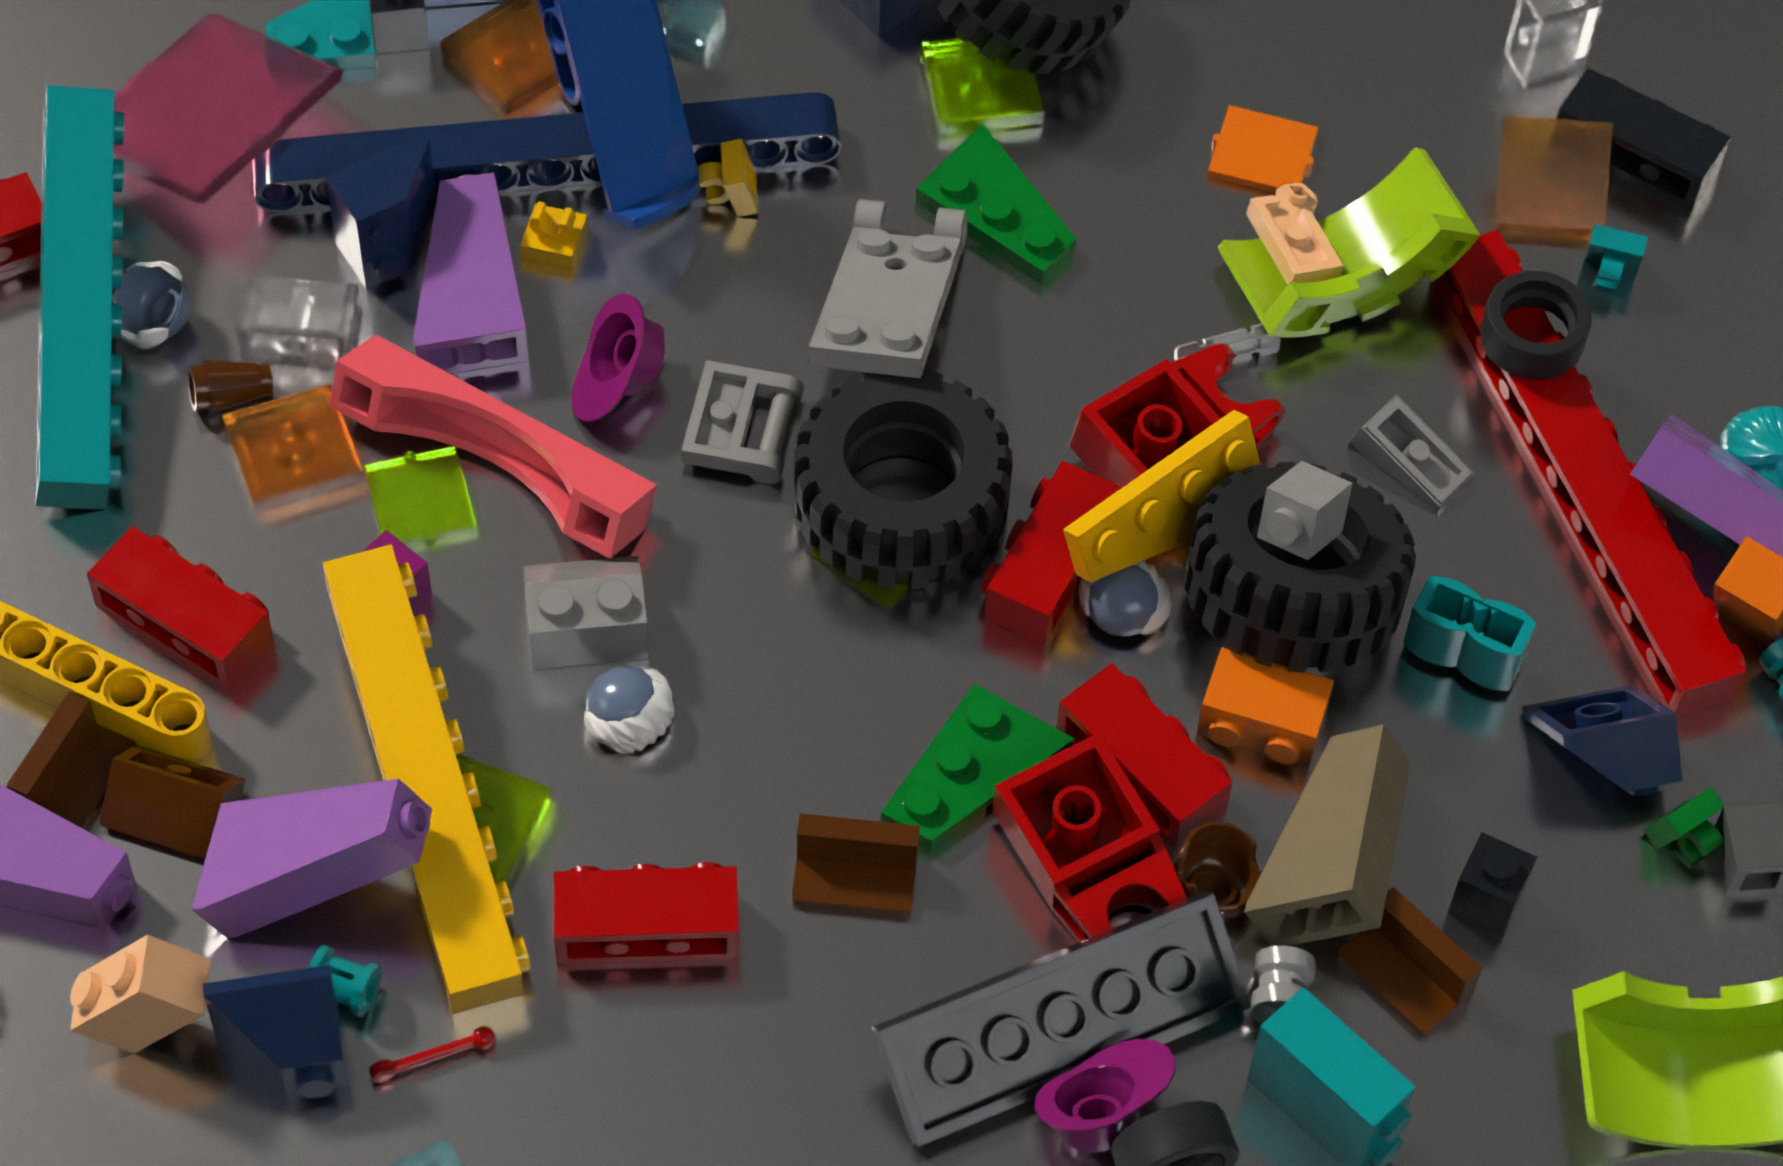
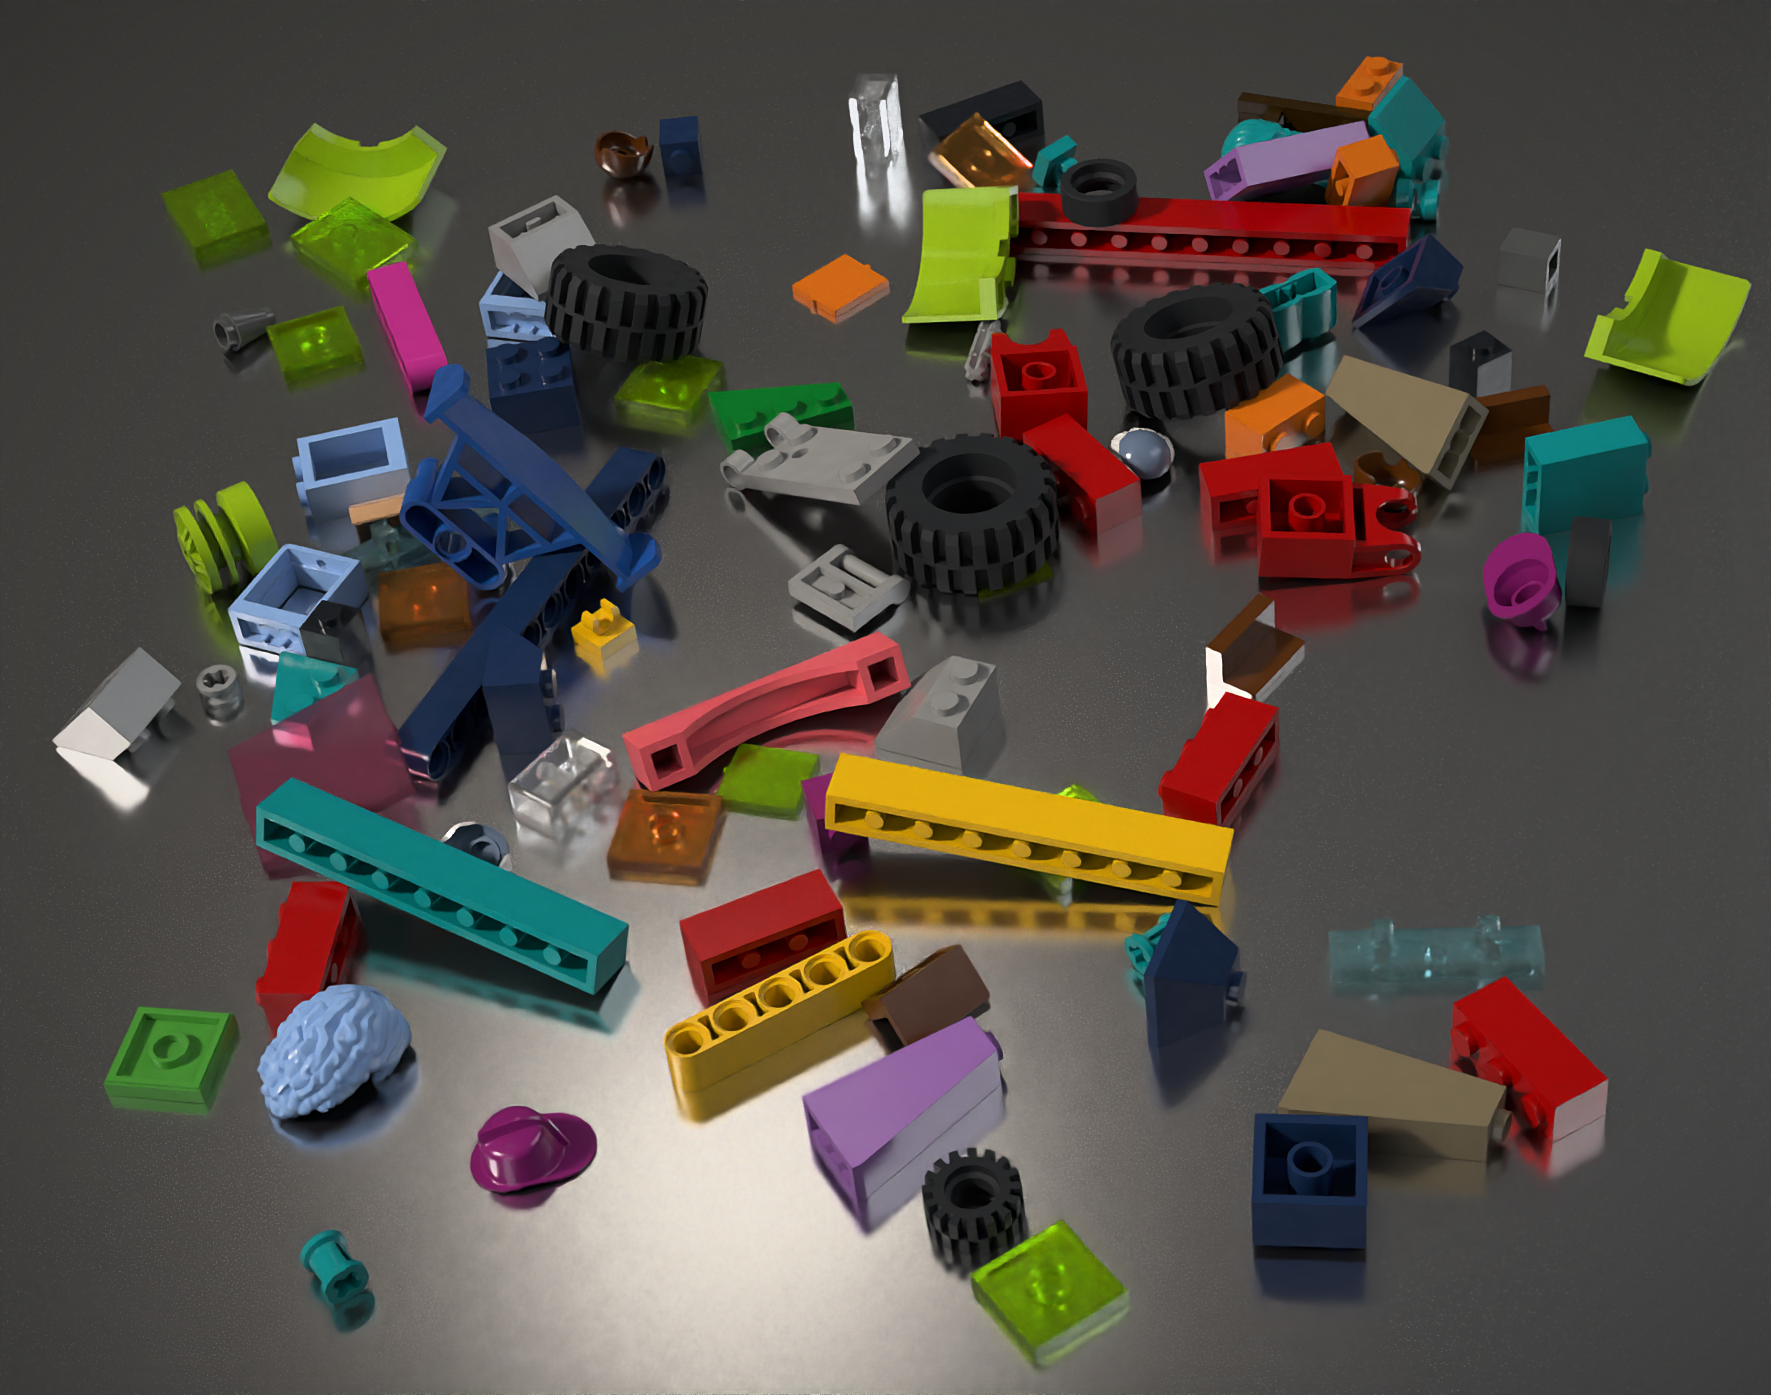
camera: 50 degrees left, 15 degrees down
reddish brown panel [6,691,136,830] -> none
light nougat brick [70,935,211,1053] -> none
reddish brown cone [188,359,273,415] -> none
medium lavender slope [191,779,432,938] -> none
red hinge [369,1026,496,1083] -> none
medium lavender slope [413,172,529,374] -> none
magenta piece [571,293,665,423] -> none
hair [584,665,675,754] -> none
yellow tile [698,139,758,217] -> none
black plate [872,891,1251,1147] -> none
green wing [880,683,1075,852] -> none
yellow wing [1063,410,1260,583] -> none
light nougat hinge [1246,183,1344,285] -> none
light grey wheel [1250,945,1316,1024] -> none
light grey brick [1257,461,1353,560] -> none
light grey slope [1349,394,1475,511] -> none
green tile [1643,787,1724,863] -> none

